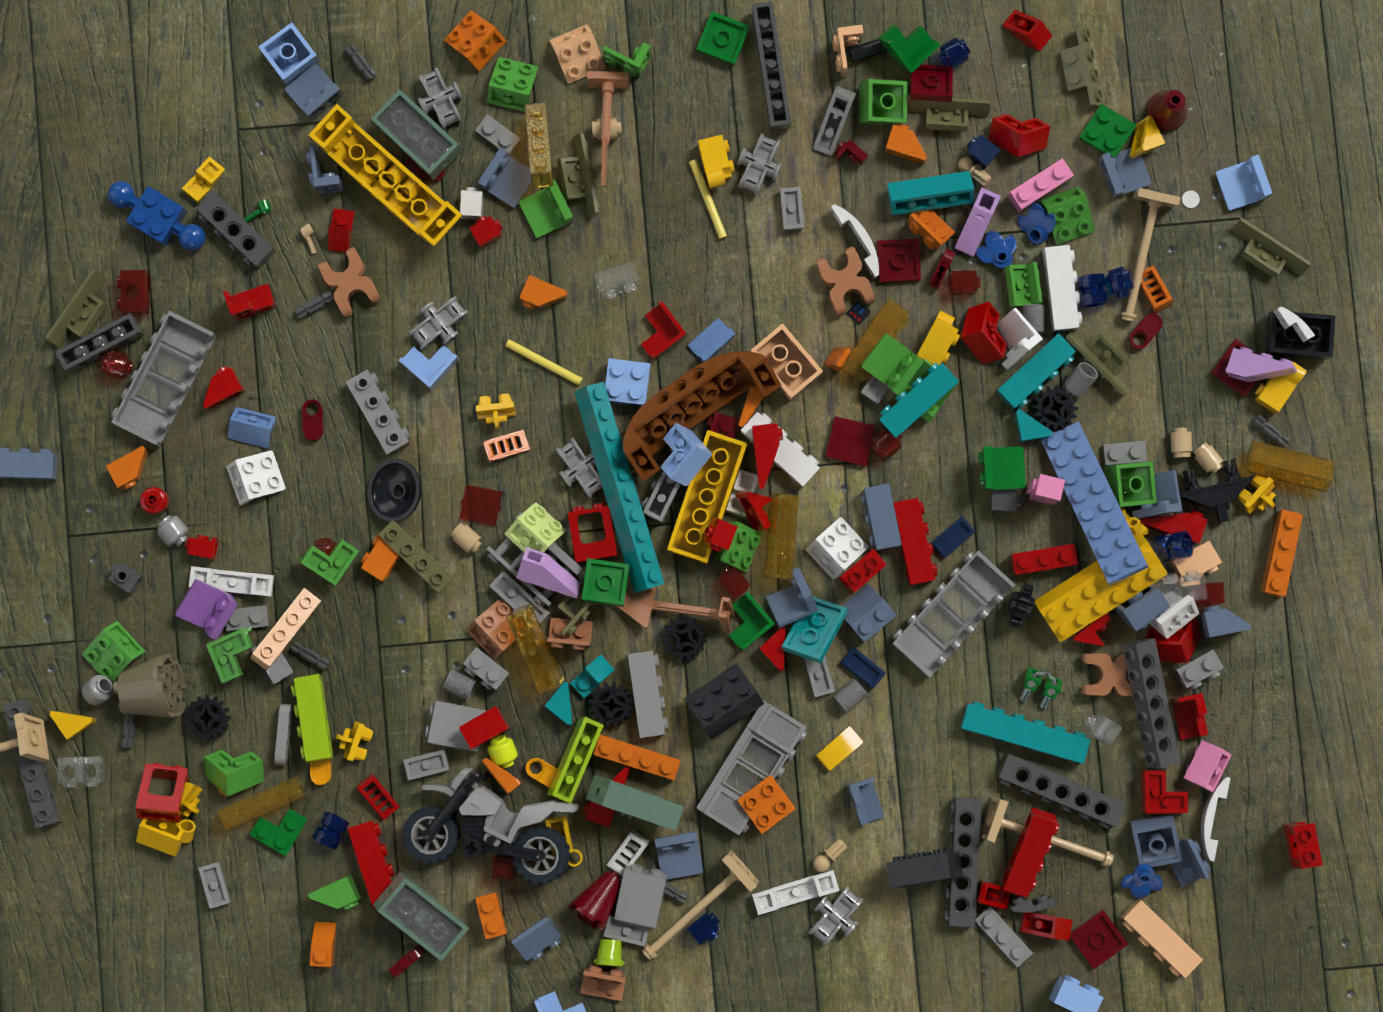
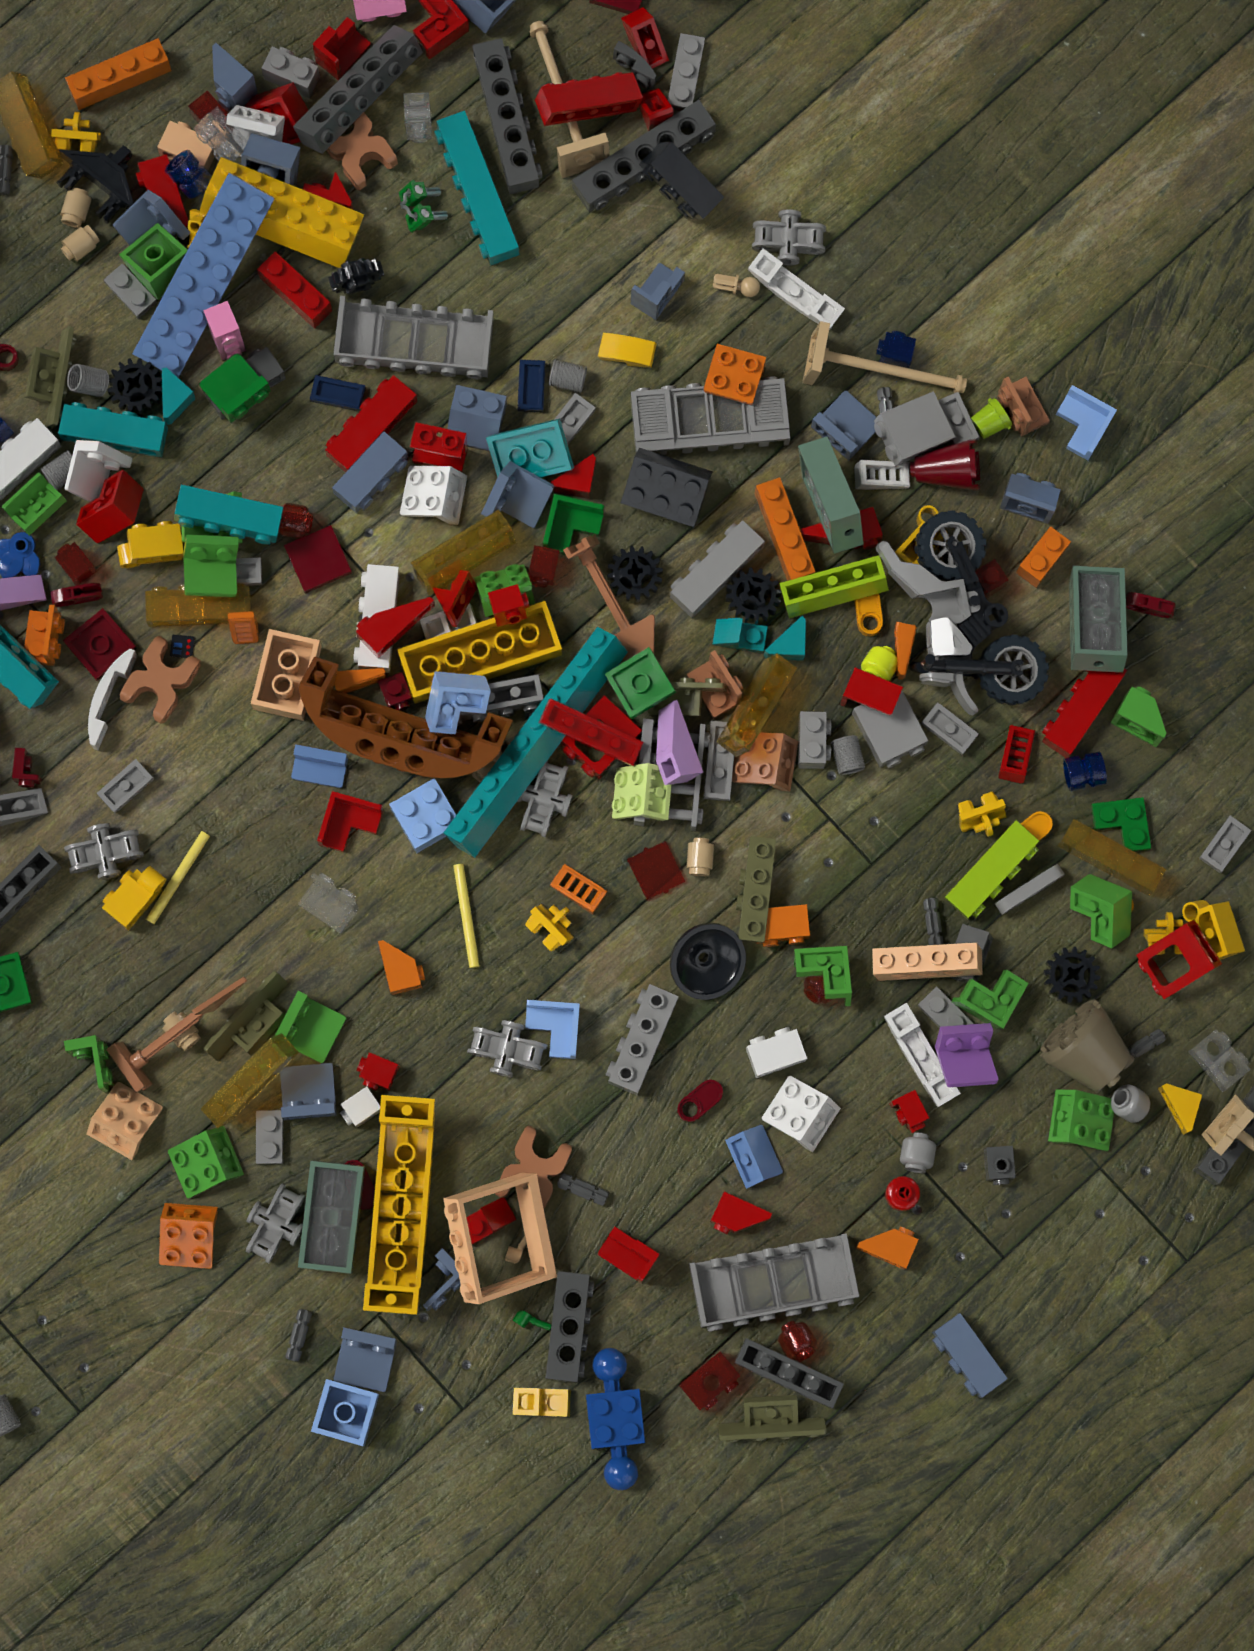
camera: 130 degrees left, 5 degrees down
orange slope [310,921,337,967] -> none
none -> light nougat window [443,1173,557,1304]
none -> red tile [539,699,644,766]
none -> white brick [746,1027,807,1078]

